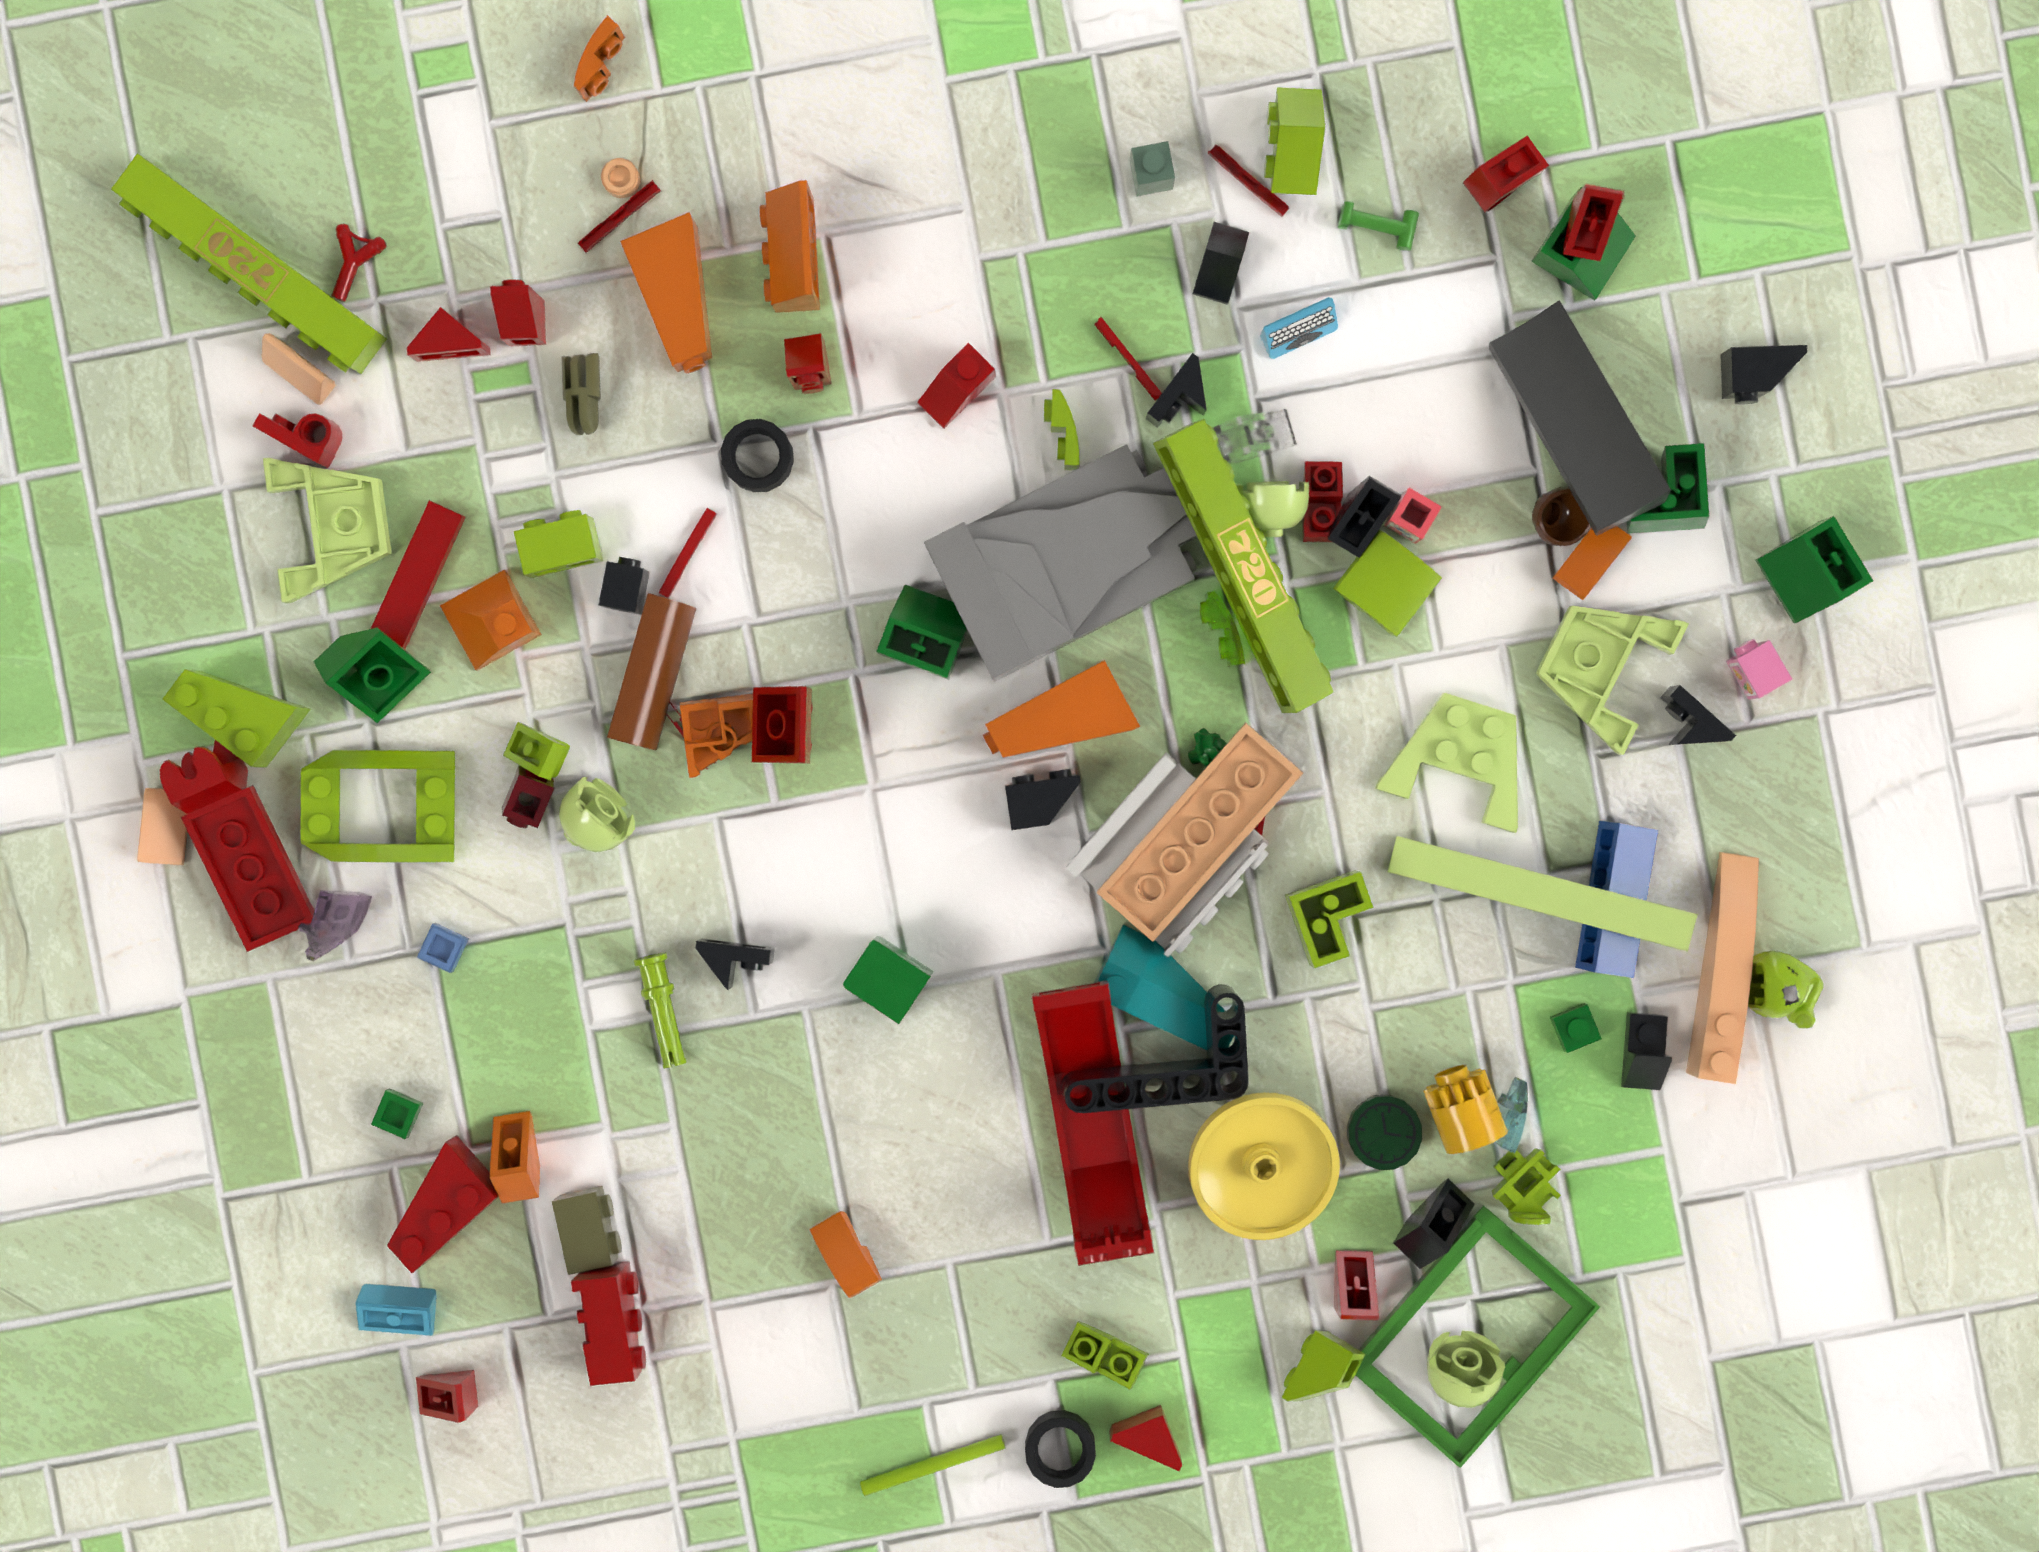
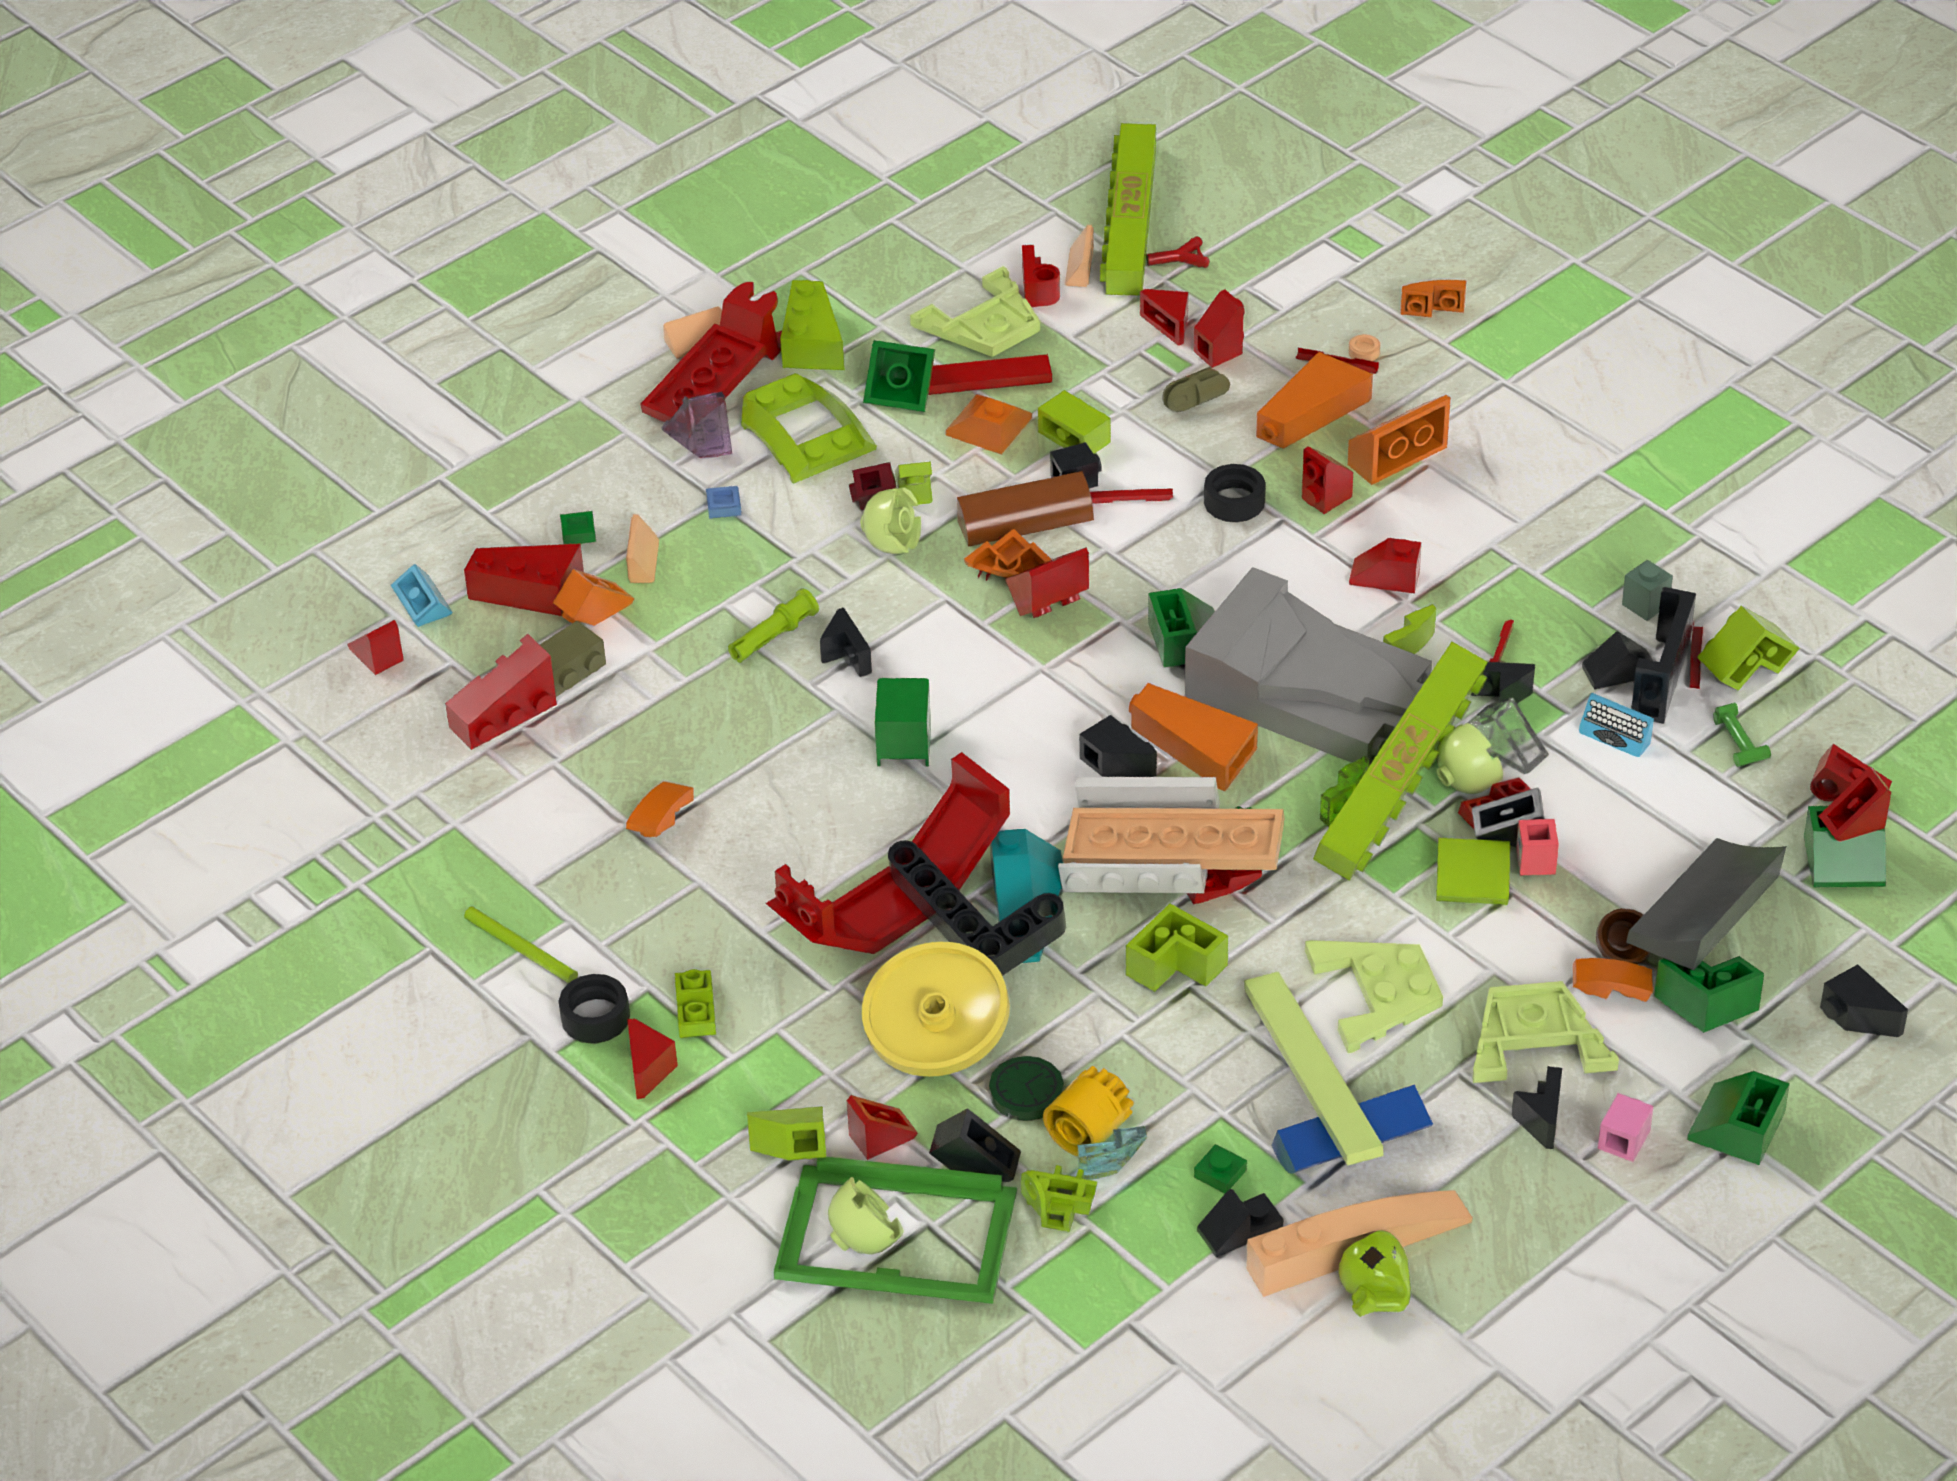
camera: 60 degrees right, 45 degrees down
none -> light nougat slope [626,514,659,583]
none -> black panel [1631,587,1696,724]

